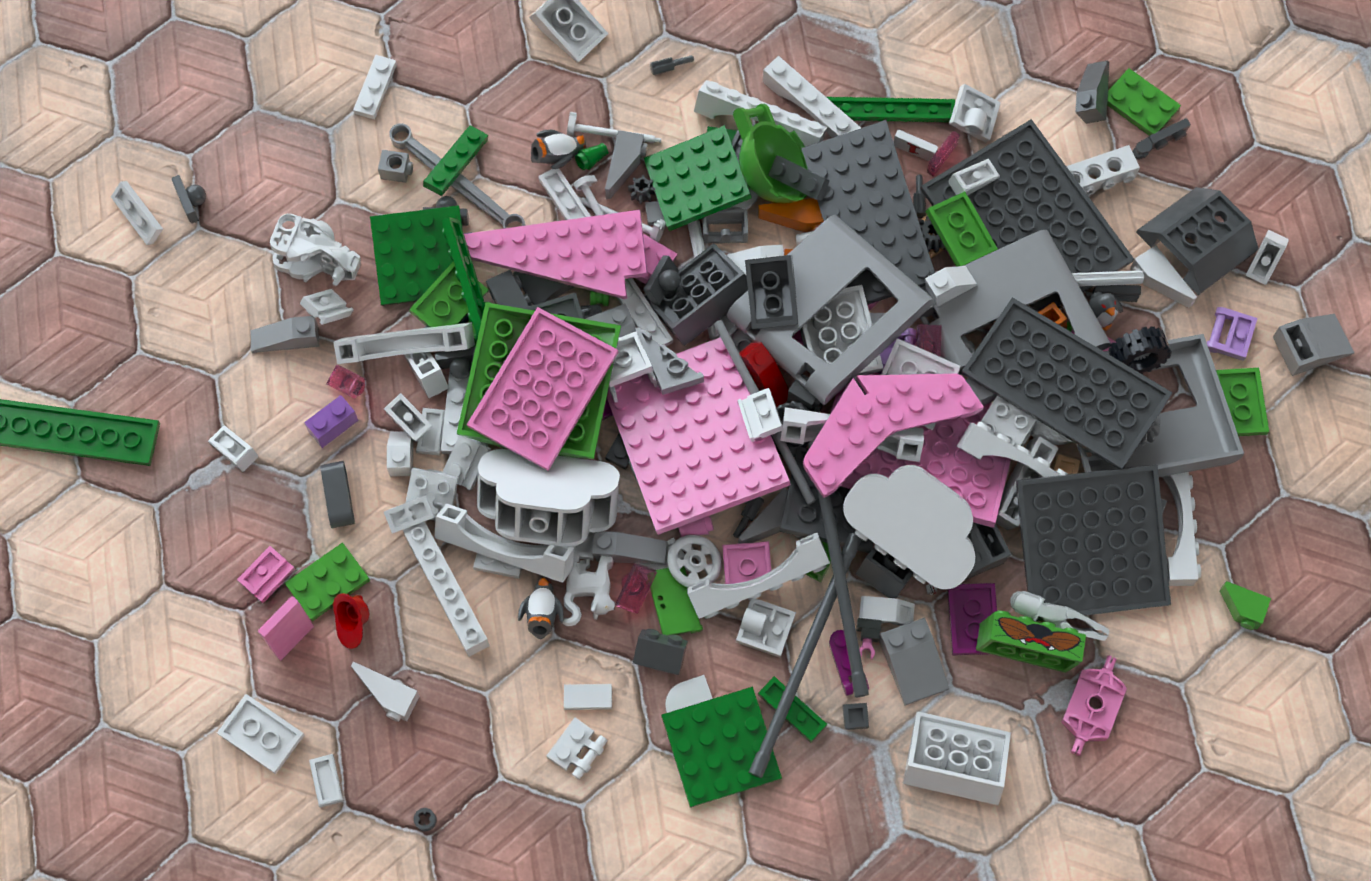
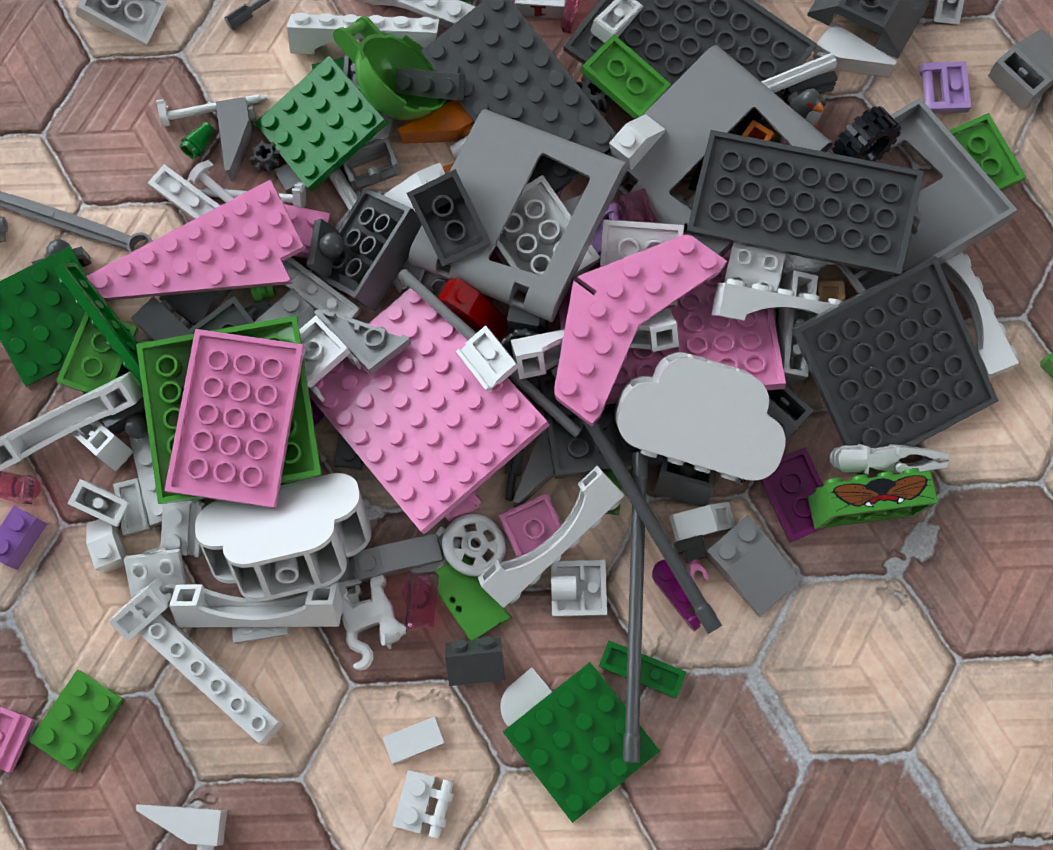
camera: 15 degrees left, 5 degrees up
bright pink tile [258,596,314,661] -> none
dark grey beam [320,461,355,528] -> none
red piece [333,593,370,649] -> none
green plate [423,125,488,196] -> none
animal [518,577,564,640] -> none
animal [531,130,586,169] -> none
dark grey plate [842,703,869,730] -> none
white slope [903,711,1011,805] -> none
dark grey axle [913,174,926,218] -> none
bright pink plate [1061,656,1127,756] -> none

